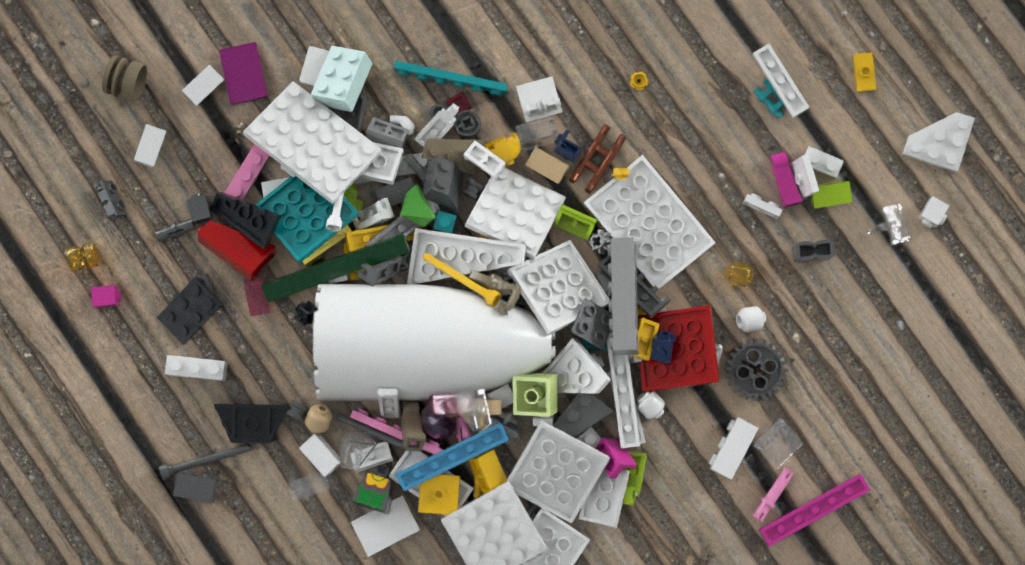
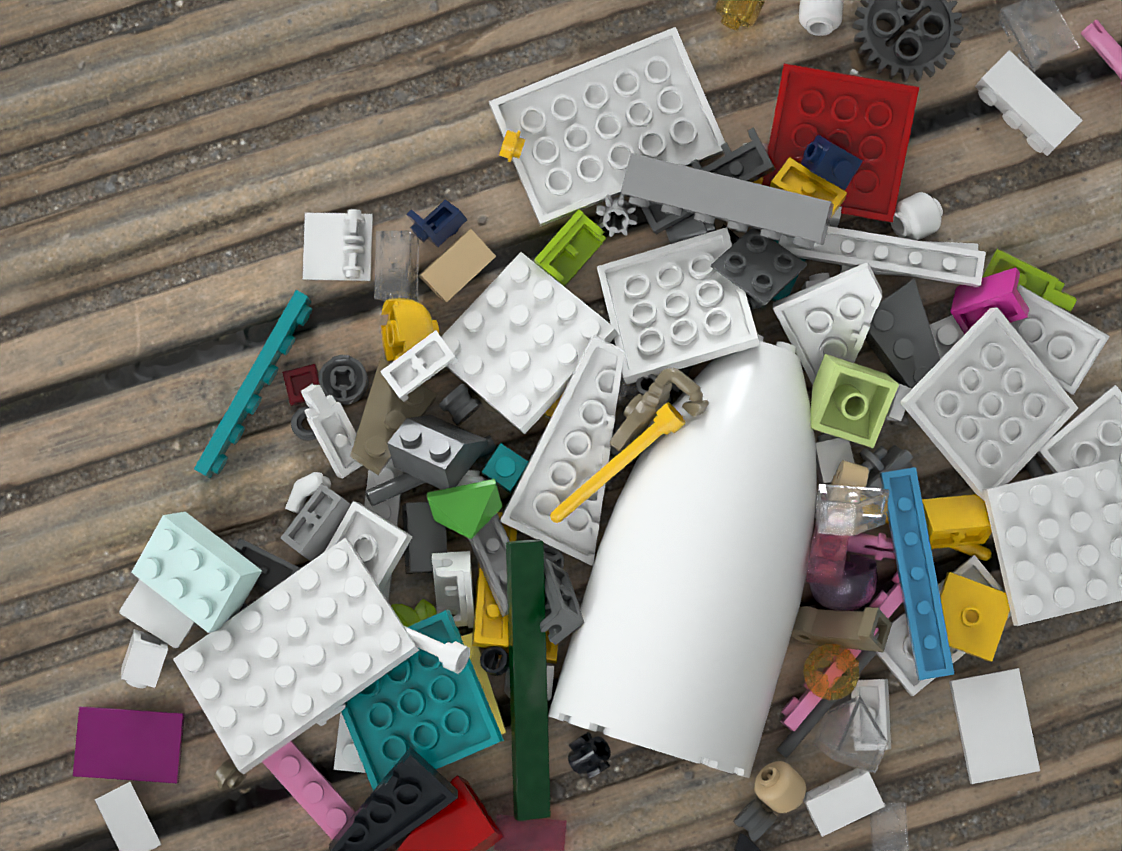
camera: 80 degrees left, 0 degrees up
torso [351,465,394,515] -> none
white tile [377,388,401,419] -> none
copper piece [569,124,627,194] -> none
yellow plate [630,72,649,90] -> none
none -> white brick [121,629,168,688]
none -> black hinge [480,646,509,676]
none -> clear yellow gear [803,644,860,700]

